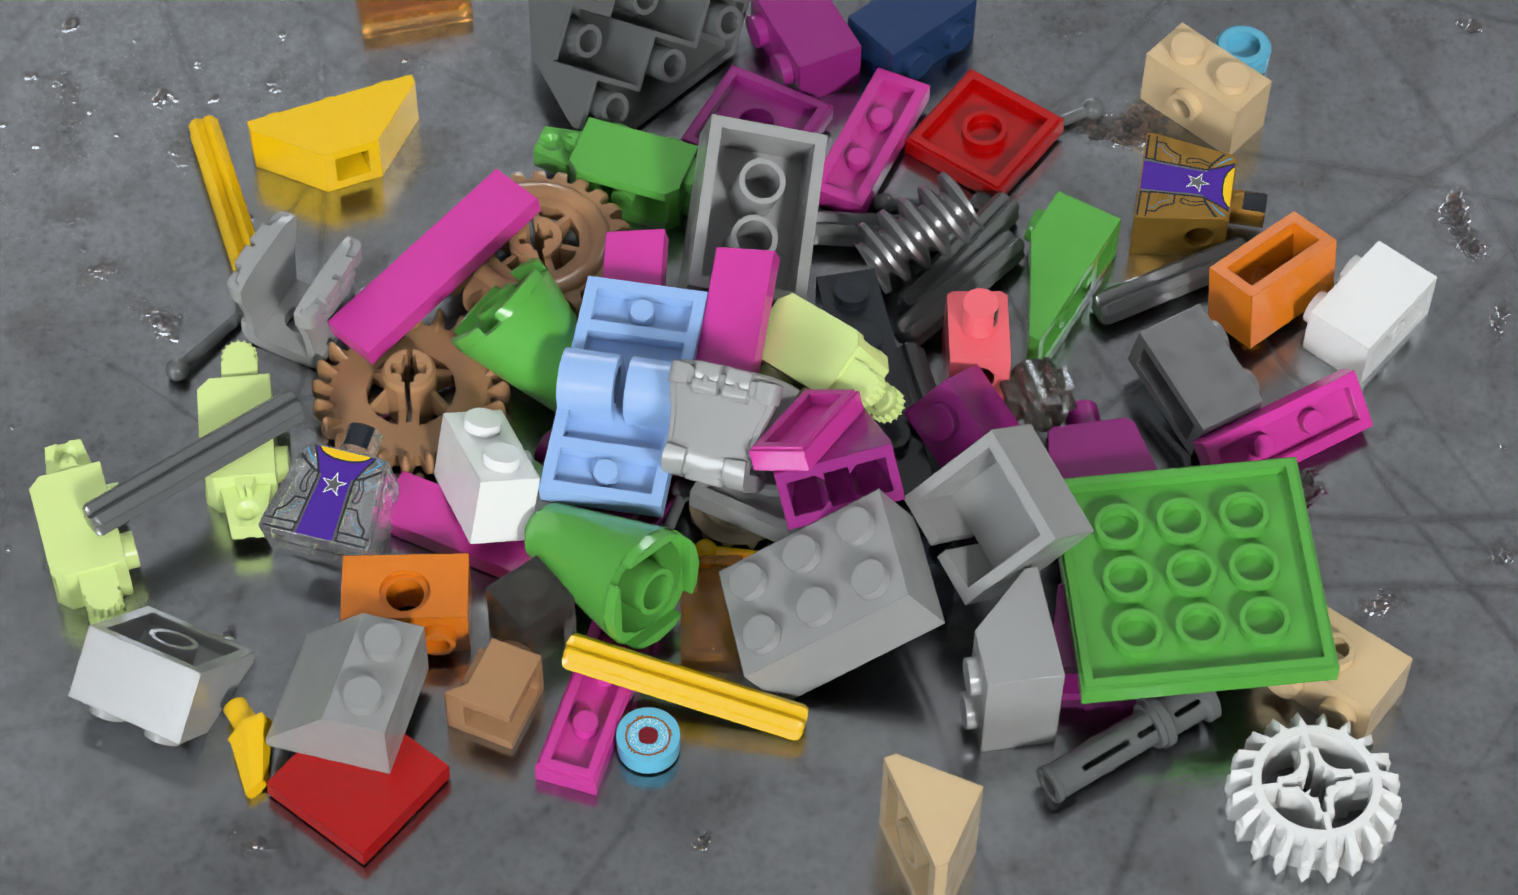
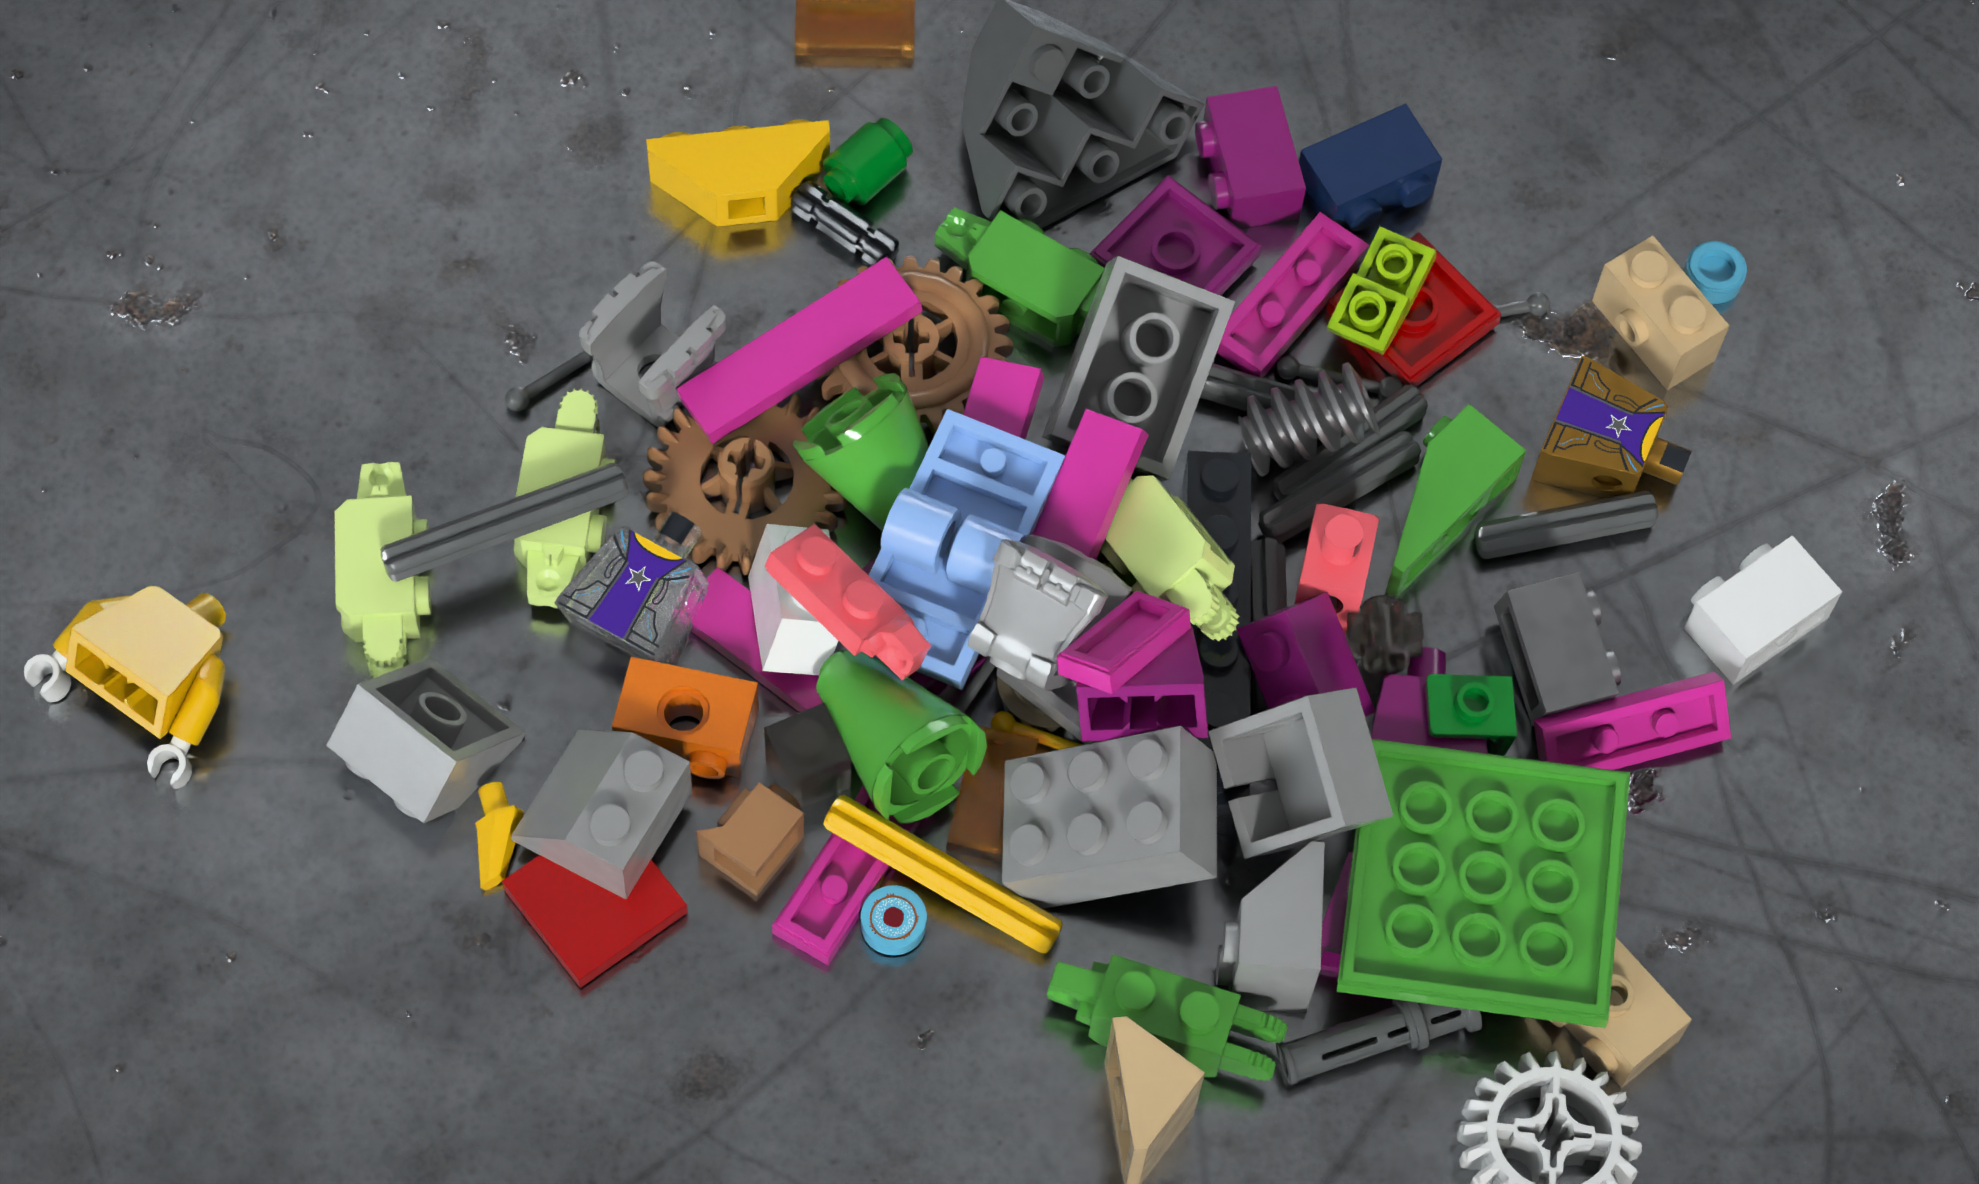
camera: 10 degrees right, 10 degrees up
yellow axle [188,115,255,271] -> none
orange brick [1208,211,1337,349] -> none
none -> coral hinge [765,524,931,680]
none -> black axle [791,181,899,265]
none -> green brick [823,118,913,206]
none -> bright green hinge [1047,954,1288,1081]
none -> lime slope [1327,227,1436,355]
none -> green bracket [1425,674,1517,756]

